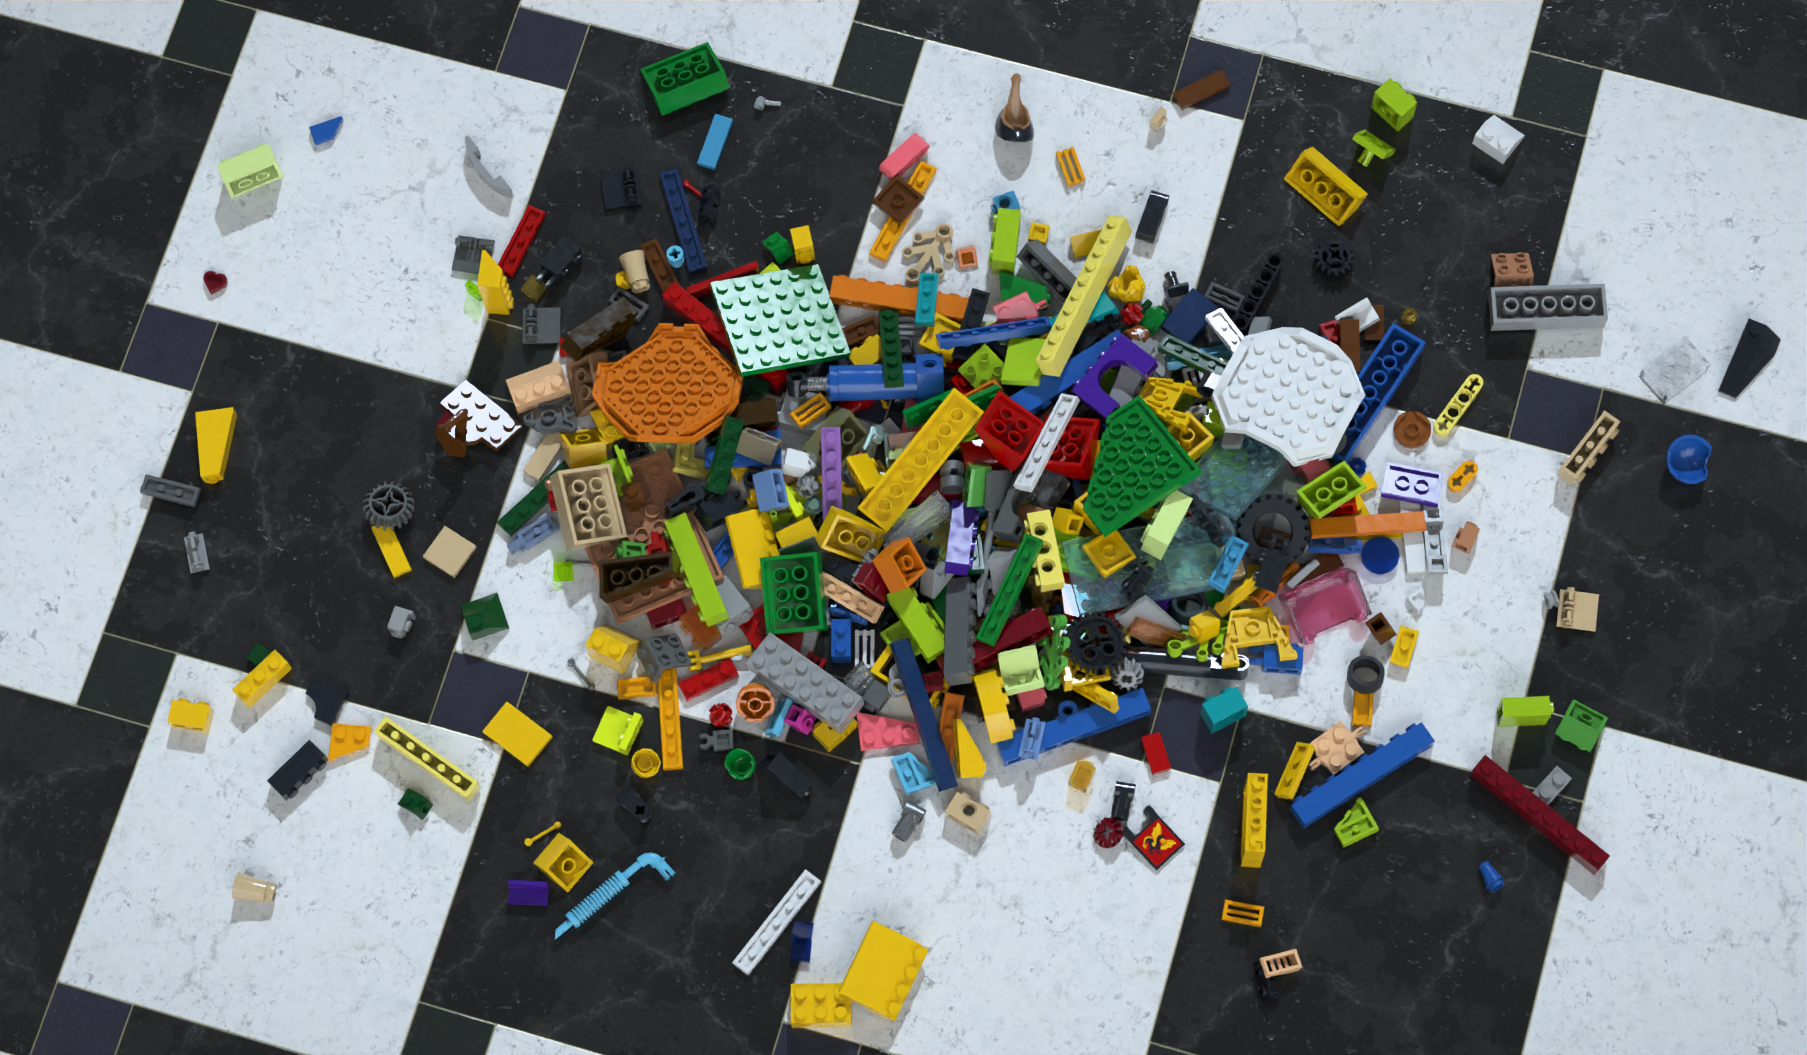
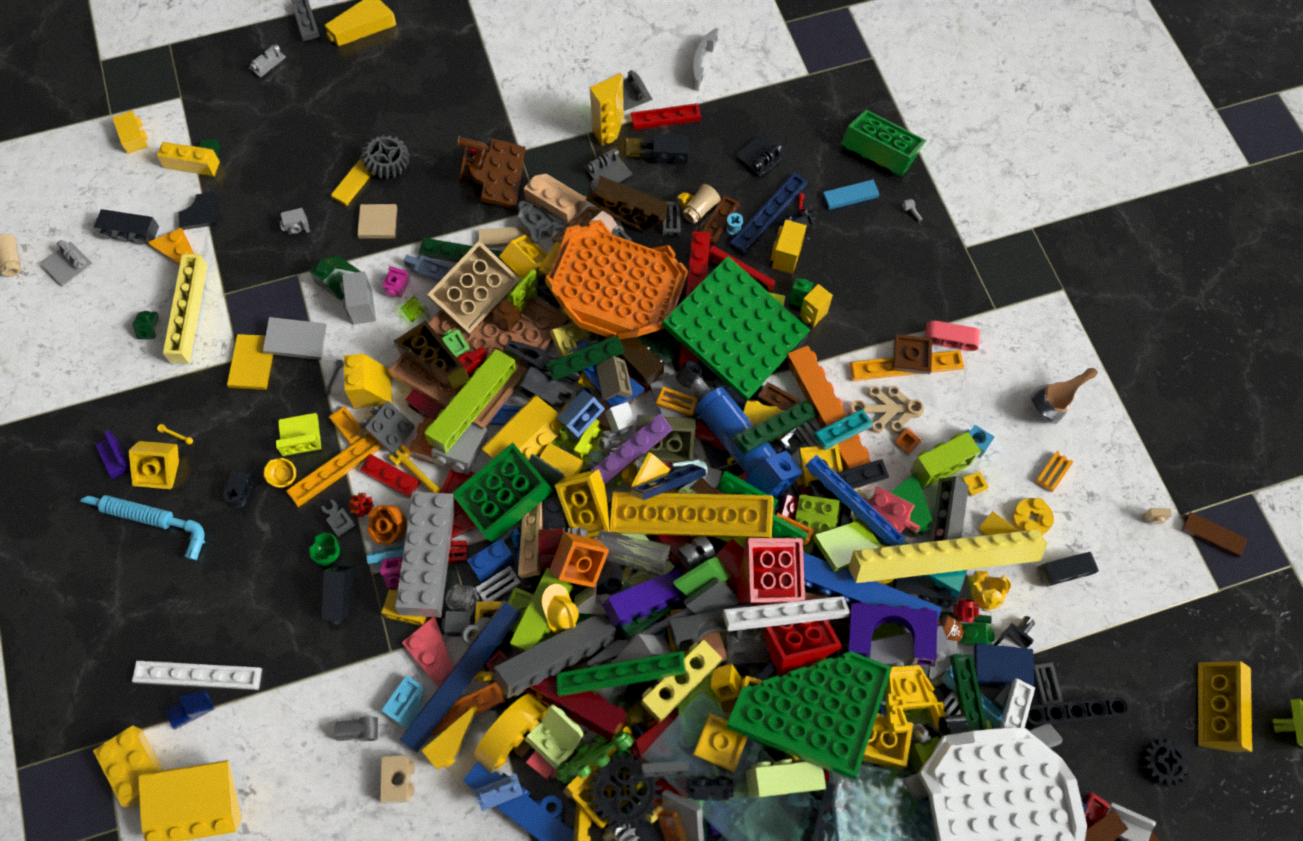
camera: 50 degrees right, 5 degrees down
none -> light grey hinge [41,240,93,286]
none -> light grey tile [263,317,327,360]
none -> light grey brick [340,271,376,325]
none -> dark pink brick [382,266,410,298]
none -> yellow piece [541,584,579,633]
none -> dark blue tile [631,464,706,500]
none -> dark grey tile [638,761,689,777]
none -> yellow brick [770,220,807,274]
none -> yellow plate [1012,498,1054,536]

